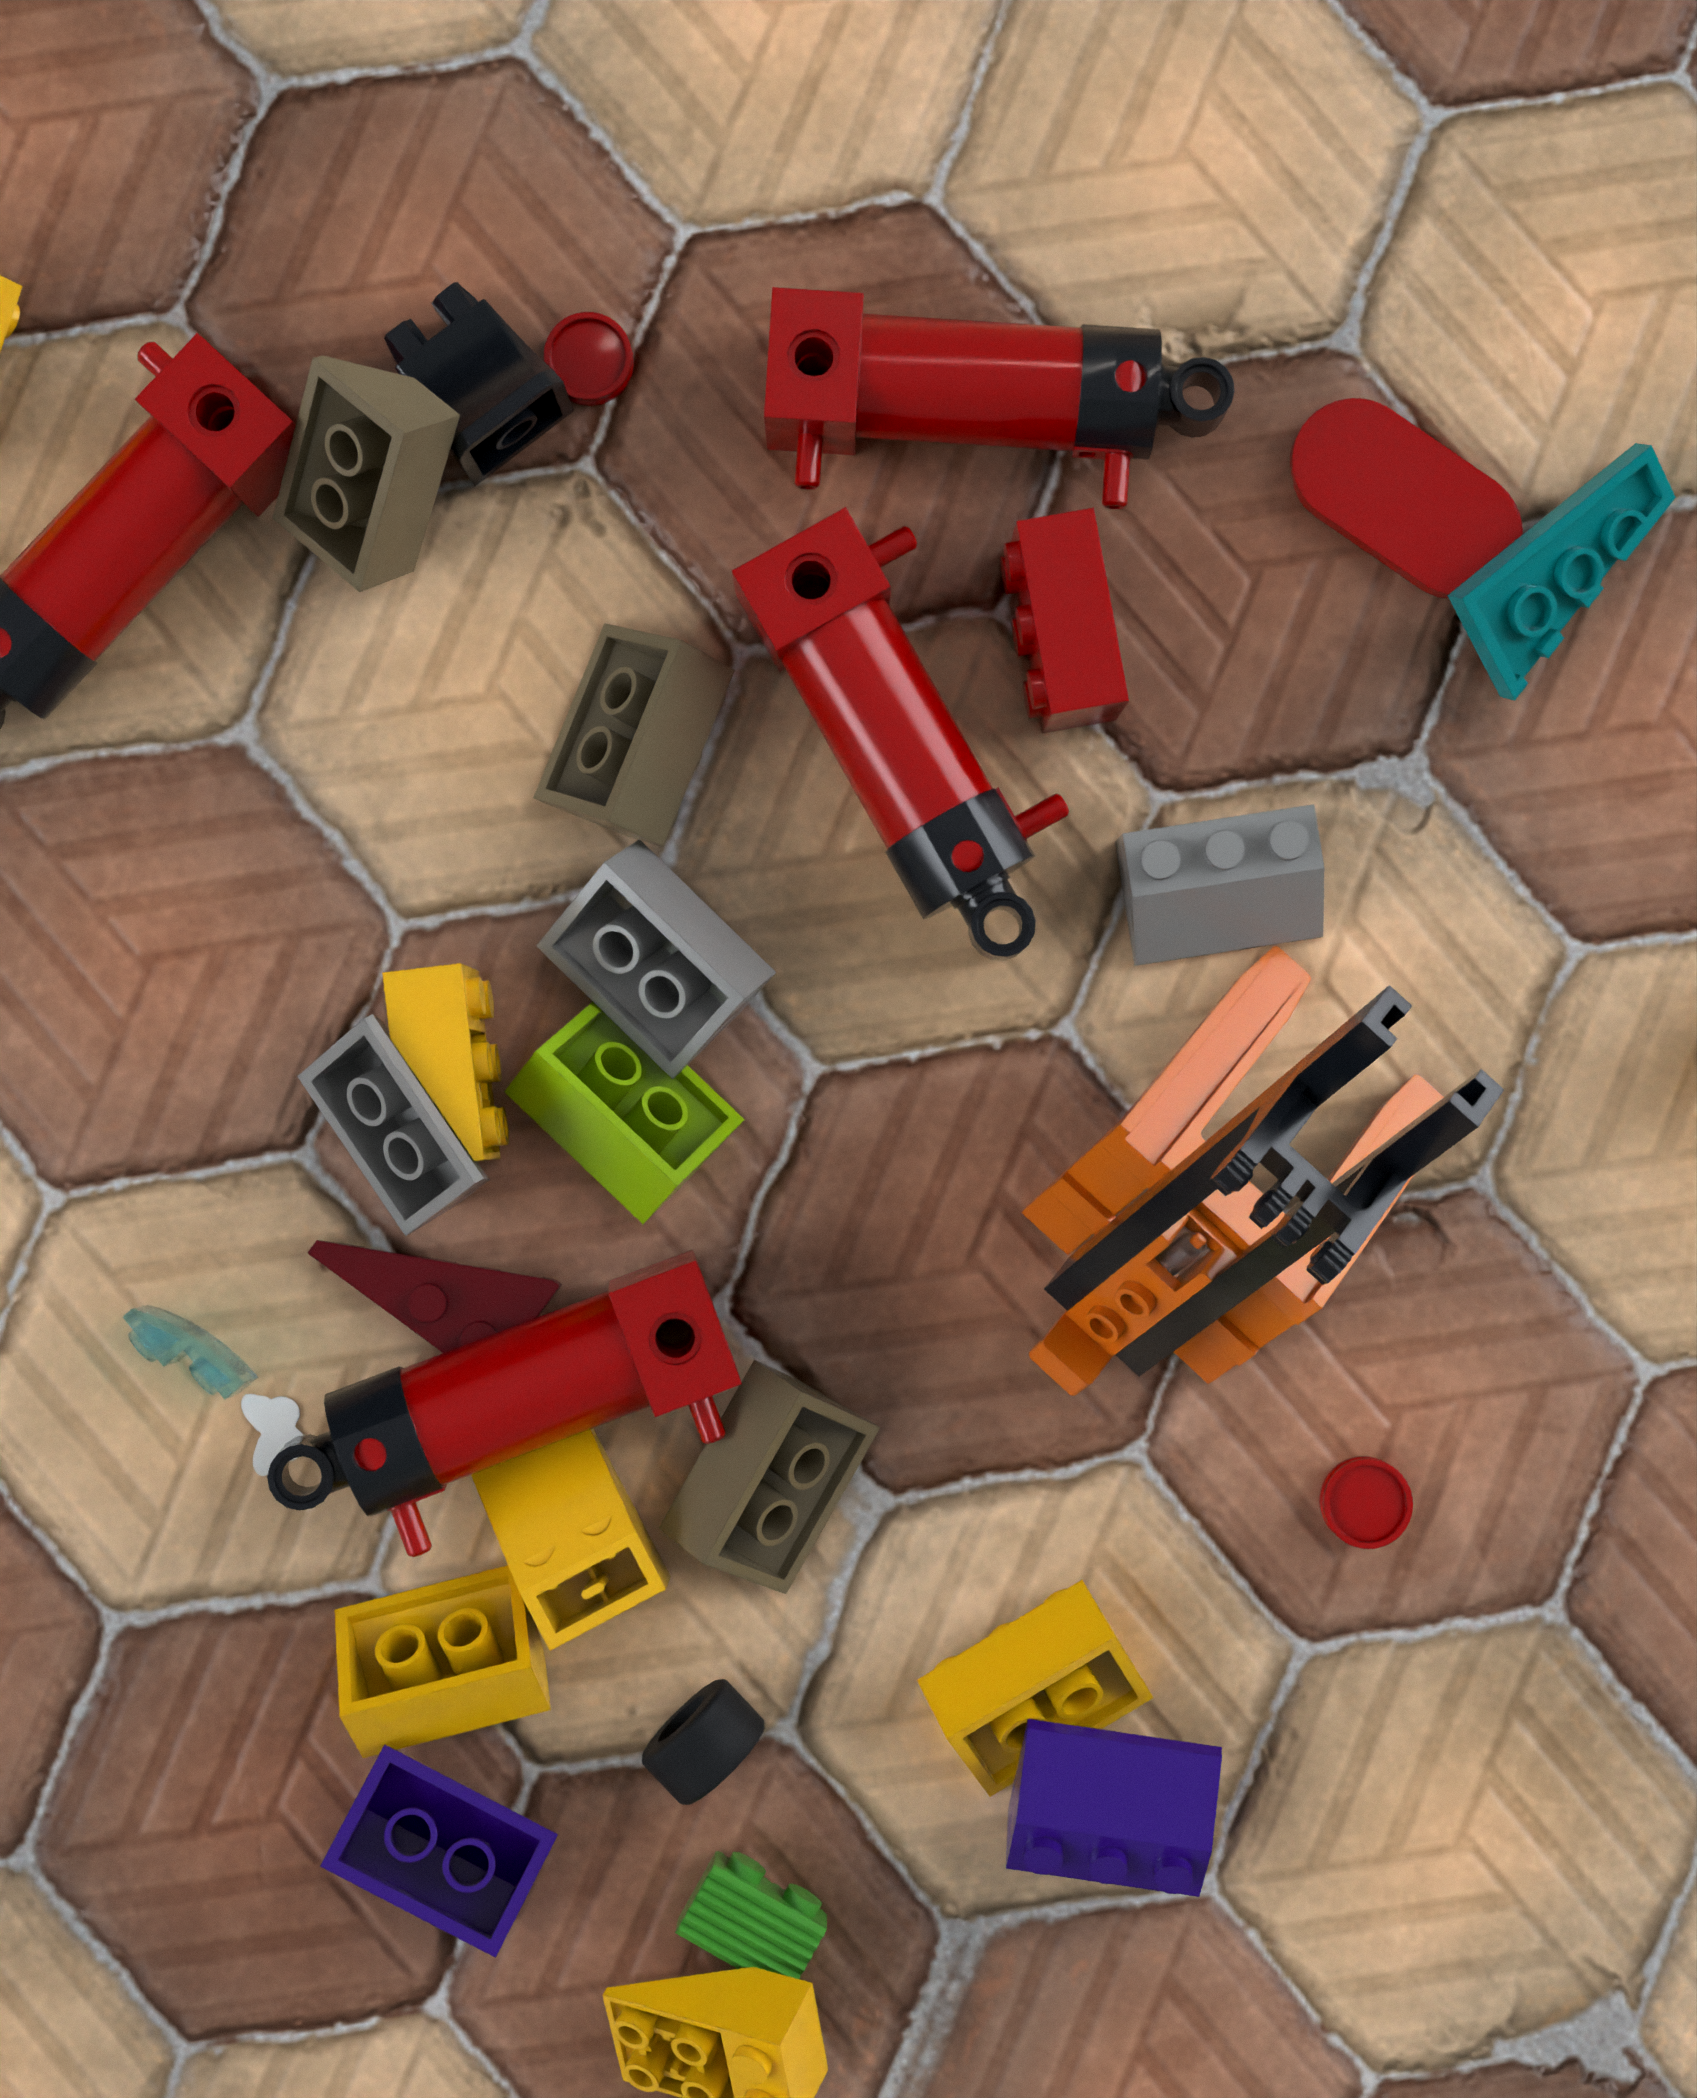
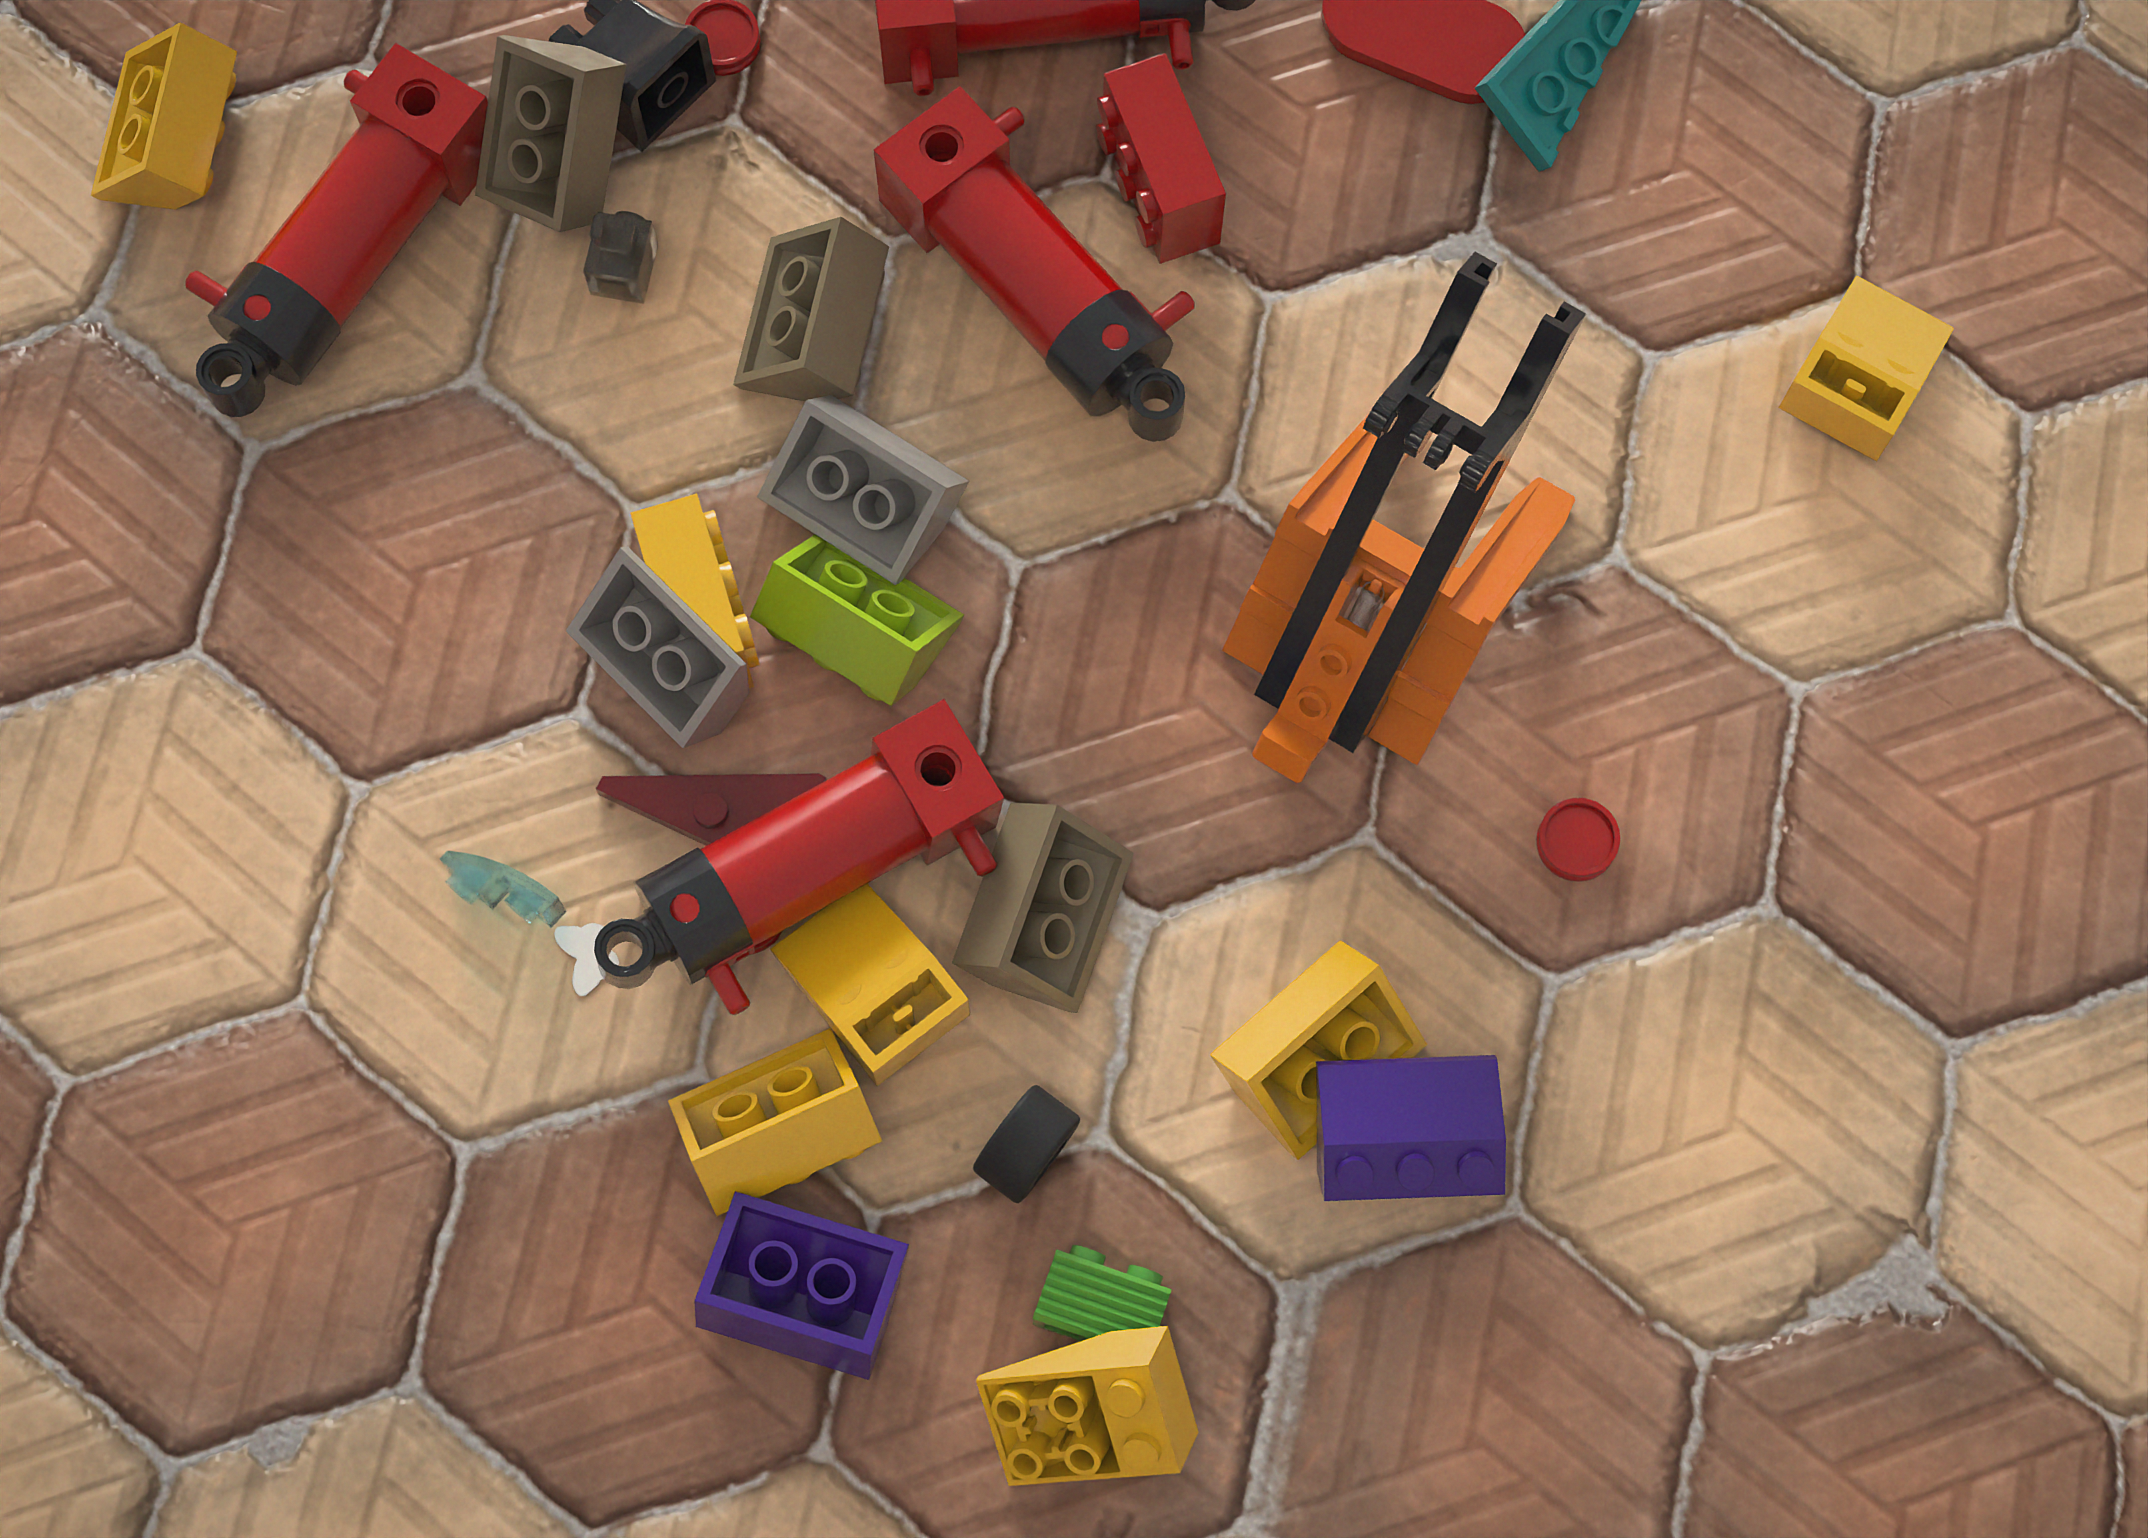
camera: 10 degrees left, 15 degrees down
light grey slope [1115,804,1324,966] -> none
none -> clear smoke brick [583,211,658,304]

